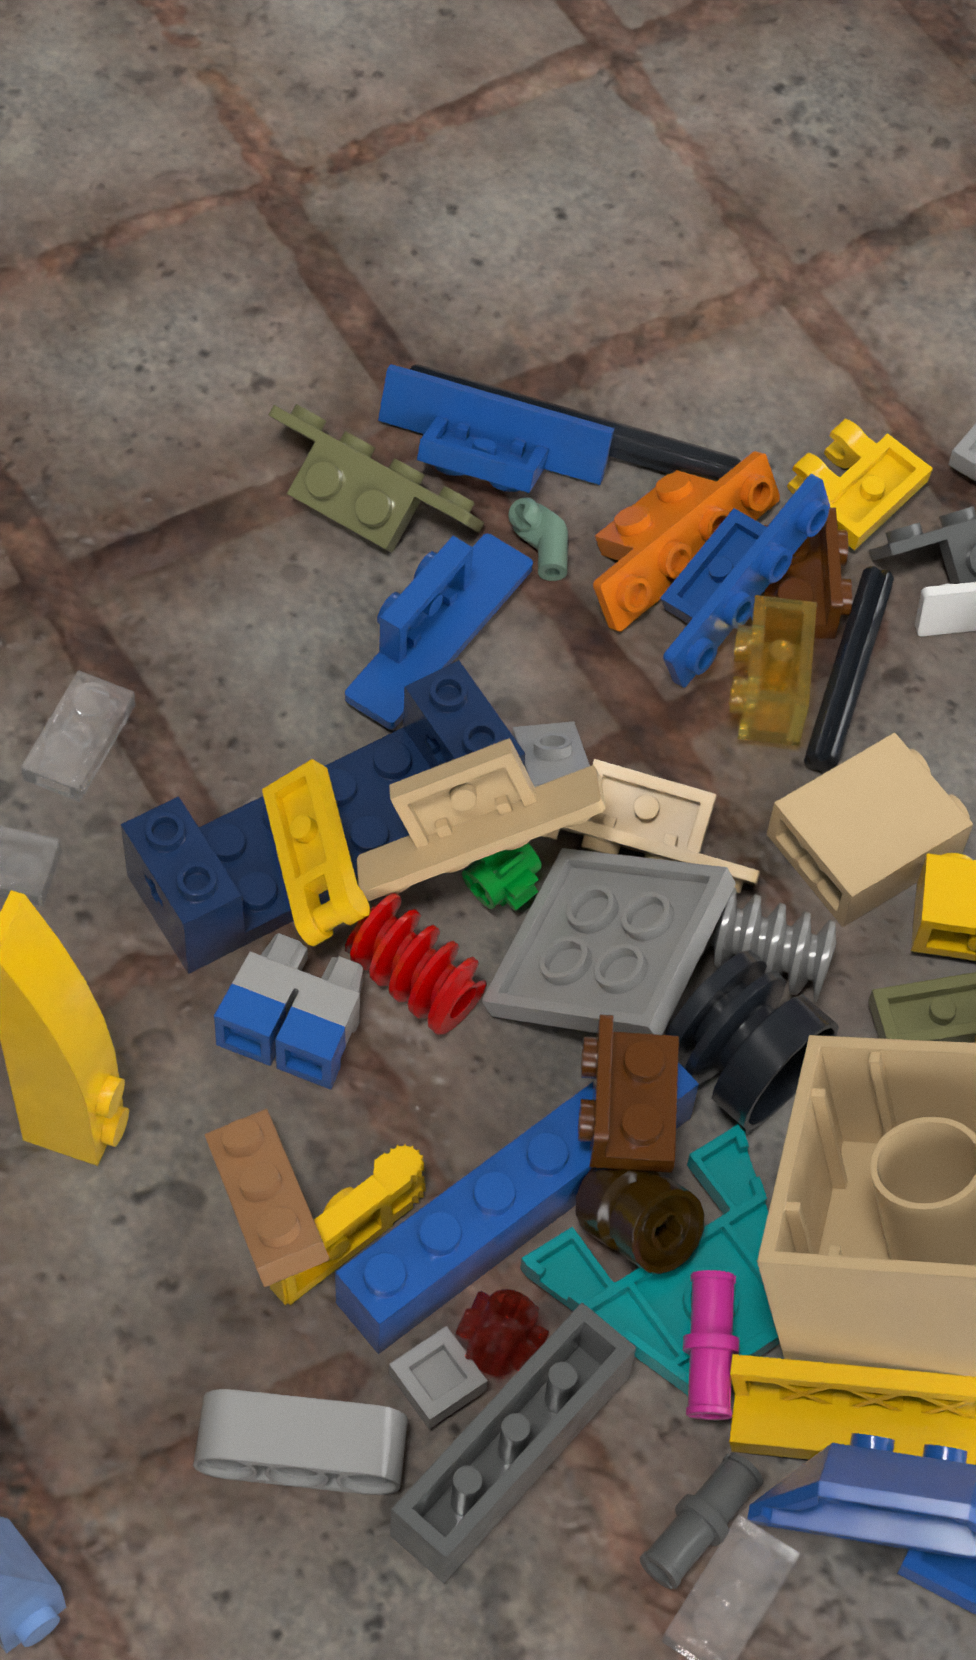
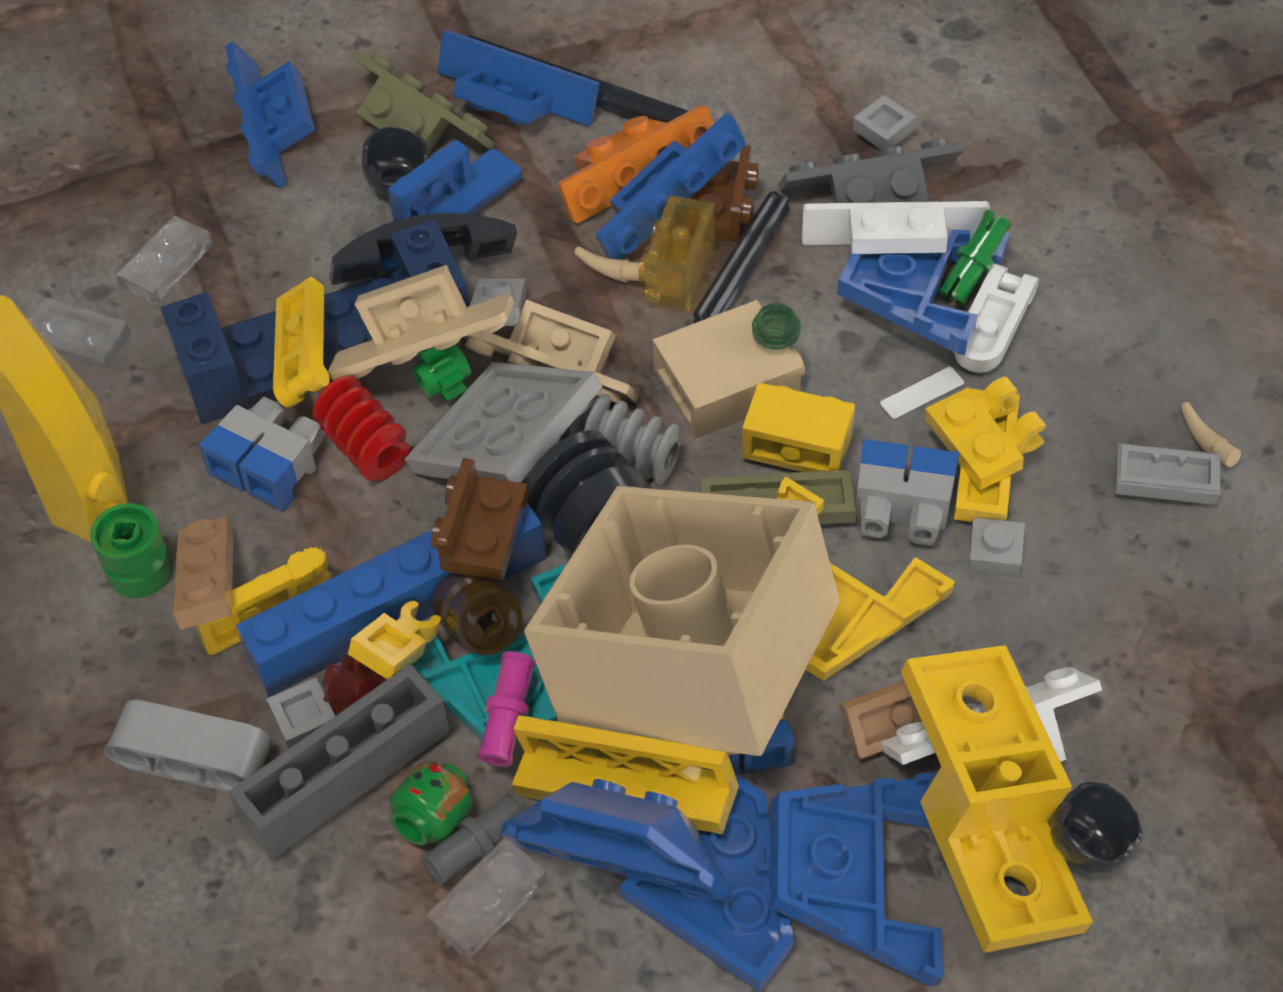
camera: 15 degrees right, 5 degrees down
sand green arm [508,497,568,581] -> none
yellow plate [787,419,933,551] -> none
none -> green wheel [90,503,172,598]
none -> blue bracket [225,41,315,188]
none -> black slope [329,213,517,285]
none -> yellow plate [348,601,441,680]
none -> black hair [362,126,428,196]
none -> green head [390,762,472,846]
none -> tan helmet [574,247,647,283]
none -> clear green plate [752,303,801,350]

